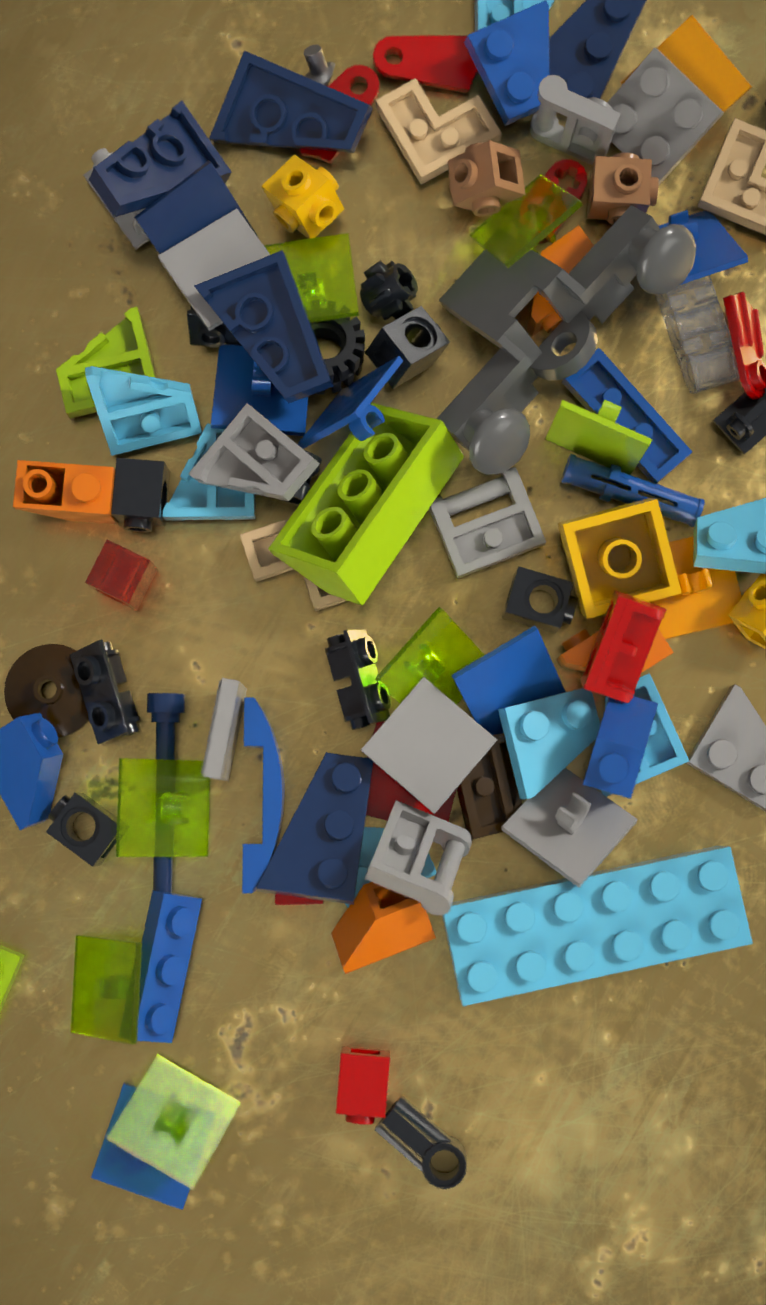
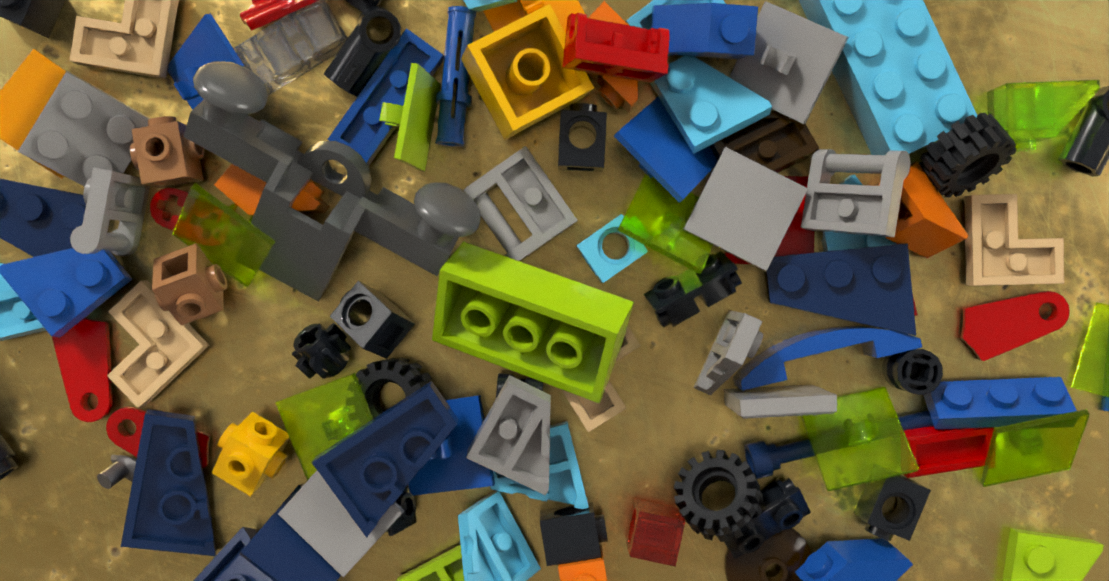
camera: 100 degrees left, 5 degrees up
blue piece [297,356,403,449] -> none
red brick [336,1046,390,1125] -> none
none -> black piece [324,6,401,97]
none -> medium azure brick [576,214,649,283]
none -> black tyre [674,450,763,542]
none -> light grey wing [693,310,763,395]
none -> black wheel [882,348,943,395]
none -> red tile [900,426,994,478]
none -> black tyre [919,113,1016,198]
none -> red piece [960,291,1070,361]
none -> tan plate [964,194,1064,286]
none -> clear neon green slope [987,80,1100,152]

